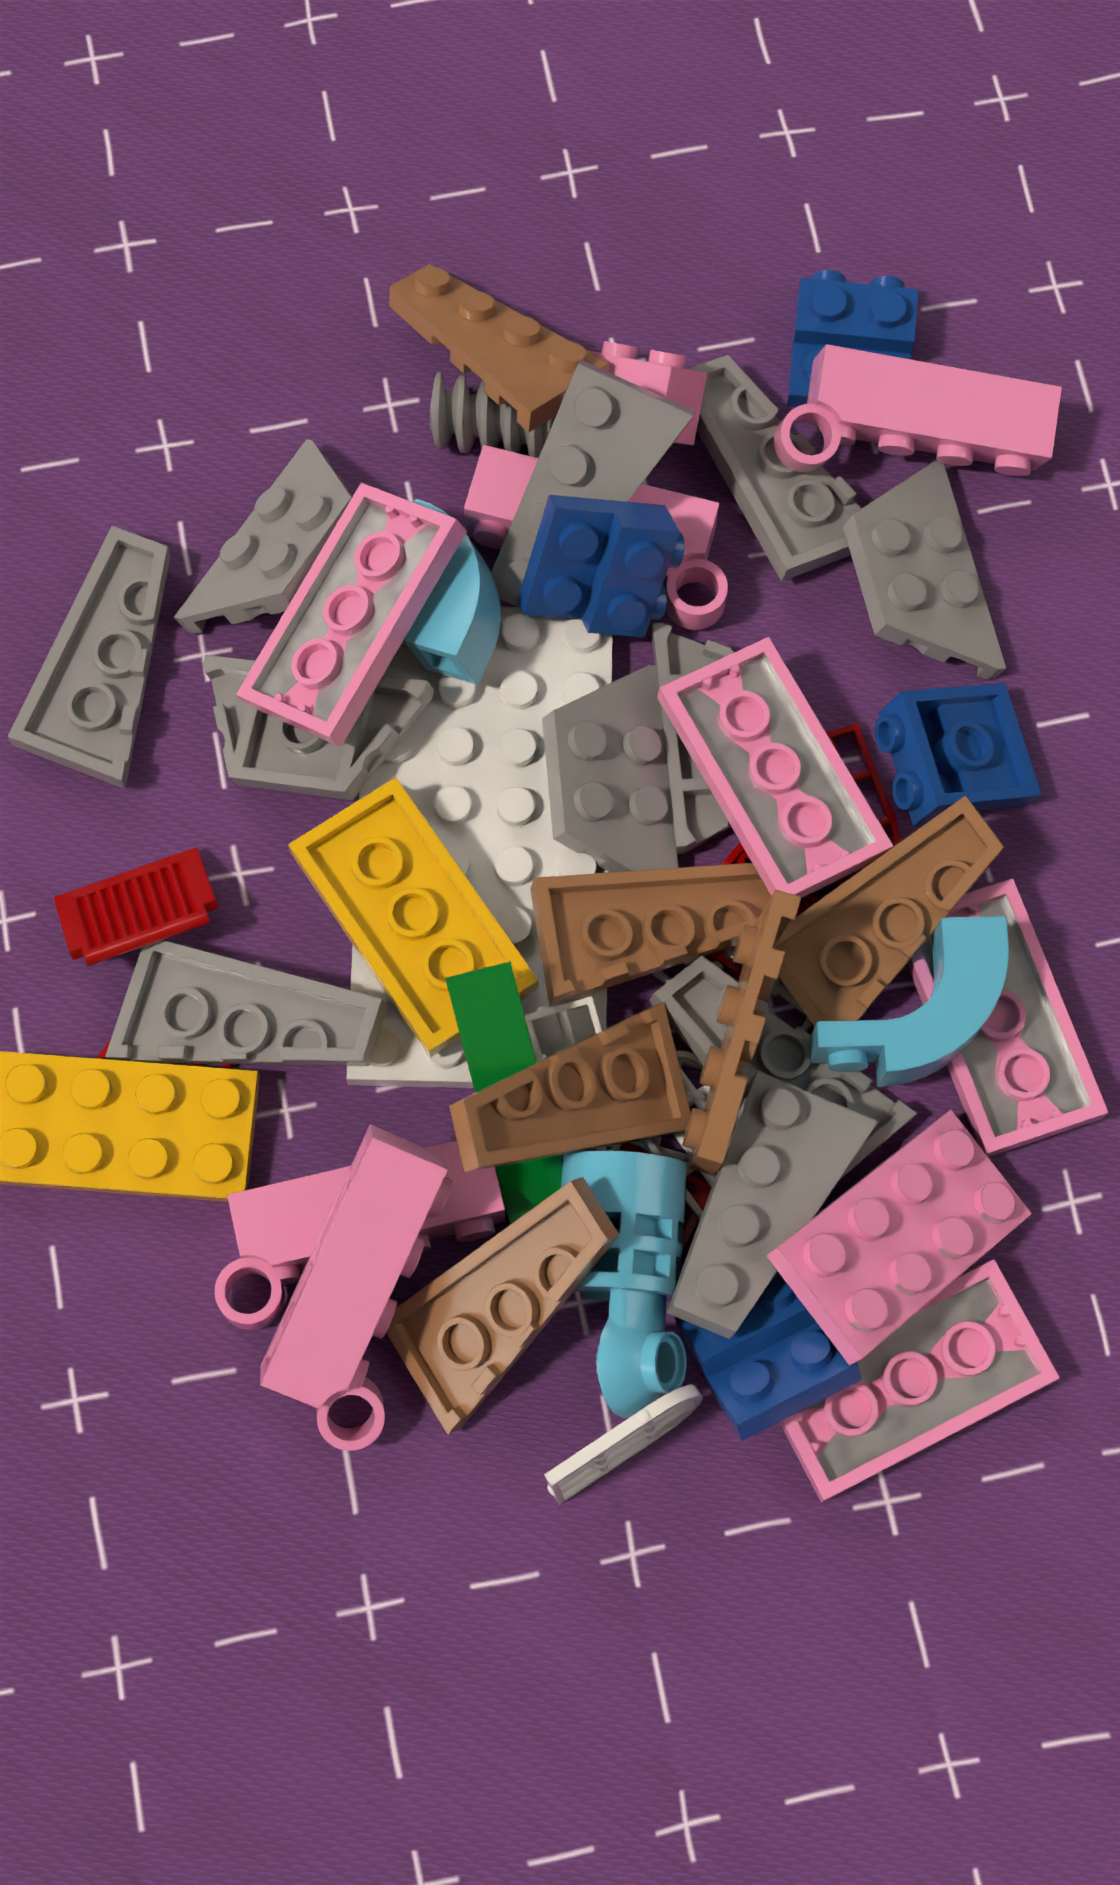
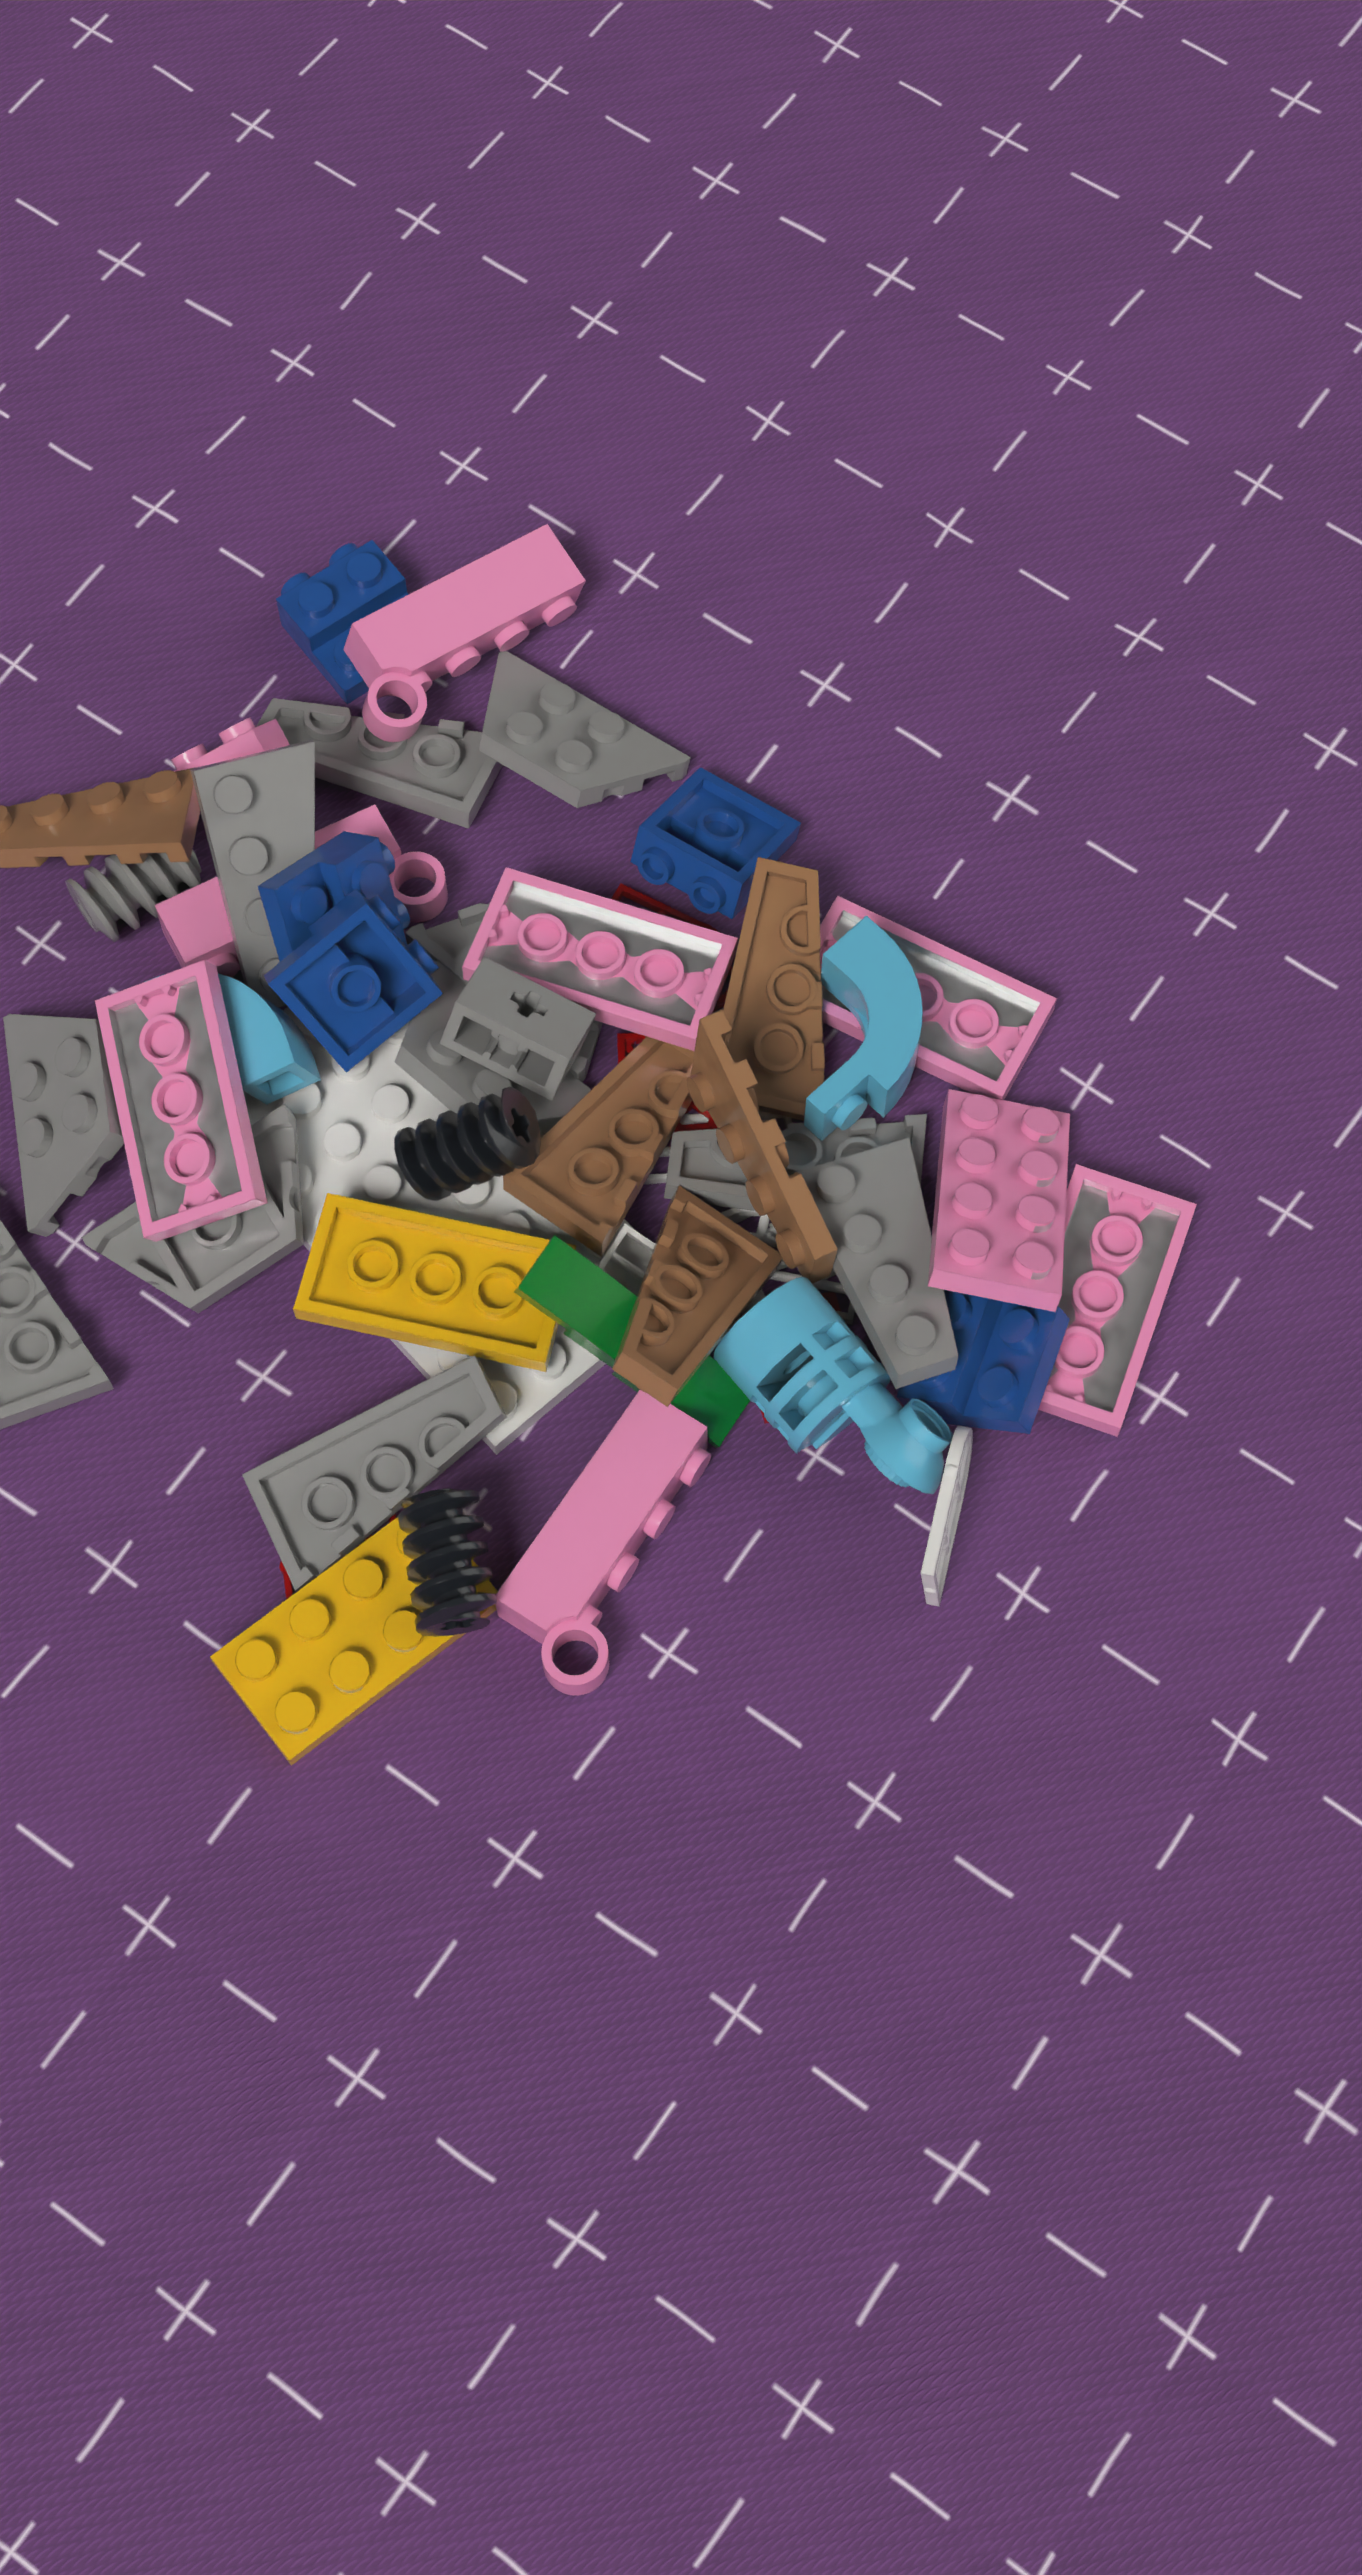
camera: 40 degrees left, 5 degrees down
red window [53,847,219,966] -> none
bright pink hinge [260,1124,453,1451] -> none
medium nougat wing [386,1177,619,1435] -> none
none -> blue plate [264,888,443,1073]
none -> black piece [394,1087,541,1201]
none -> black piece [398,1488,497,1637]
none -> light grey brick [439,957,596,1101]

